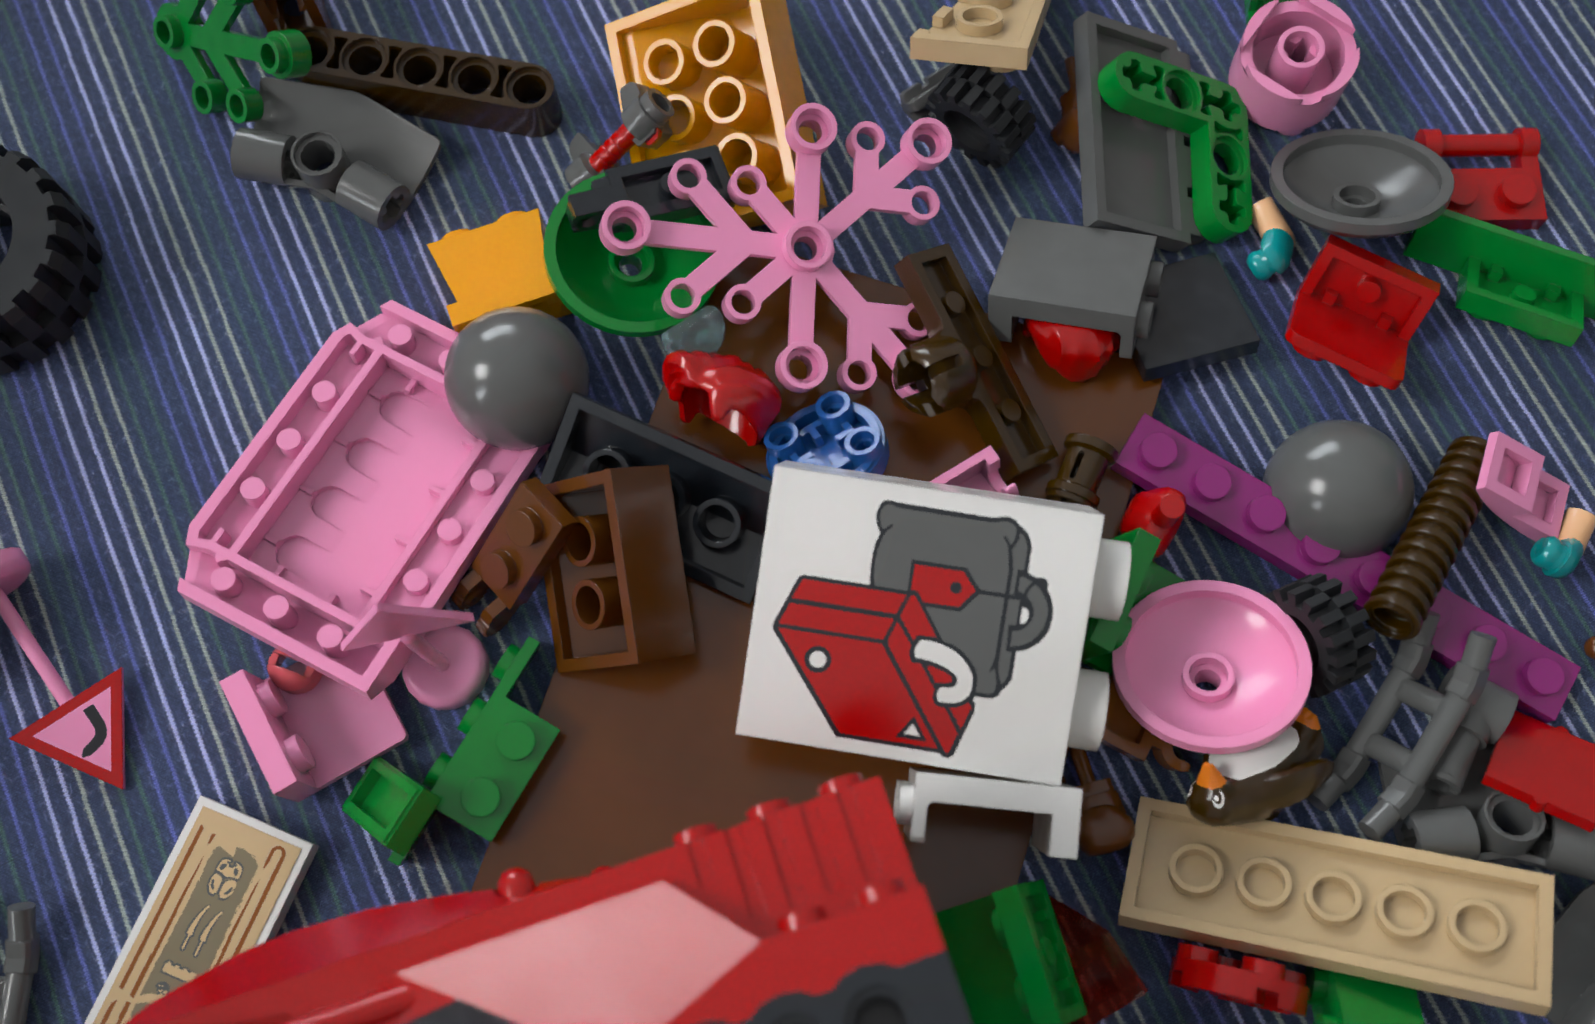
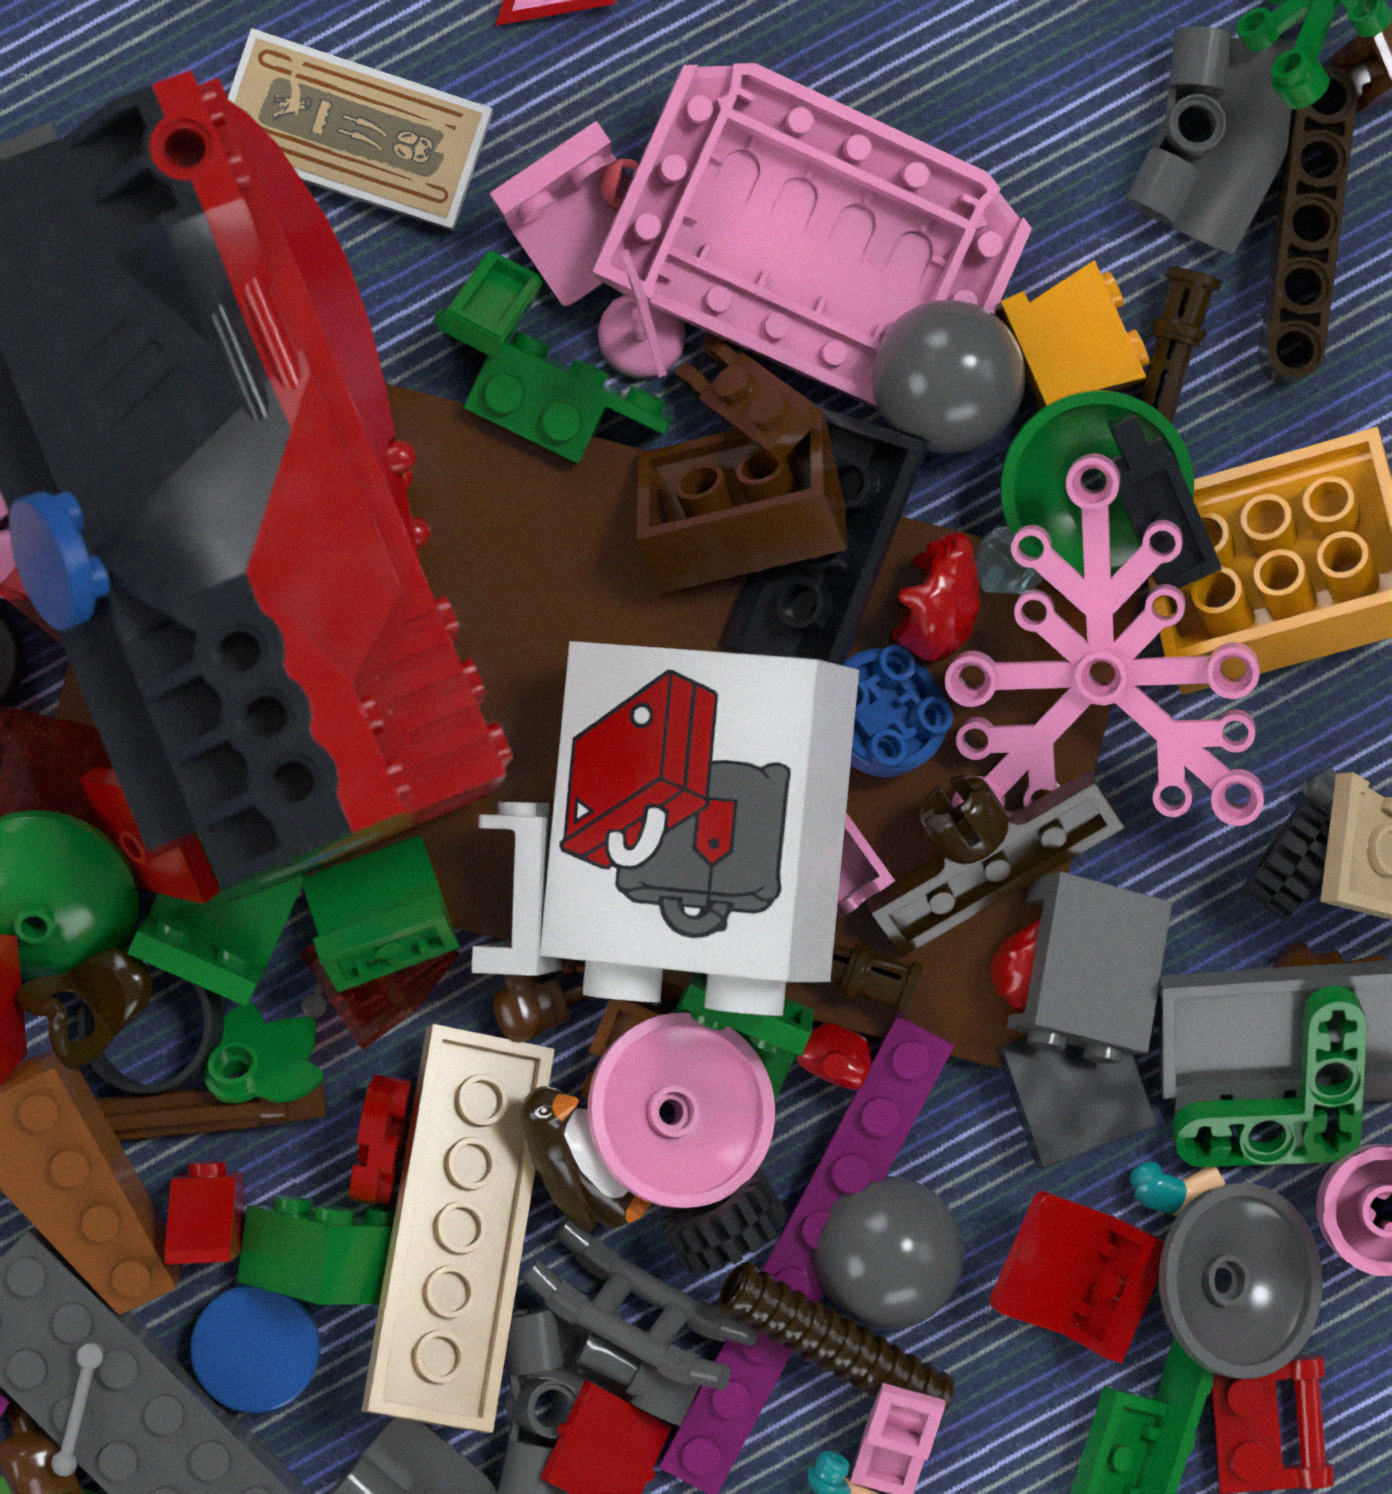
camera: 85 degrees right, 15 degrees up
dark grey piece [565,82,674,188] -> none
none -> dark brown pin [1140,266,1222,424]

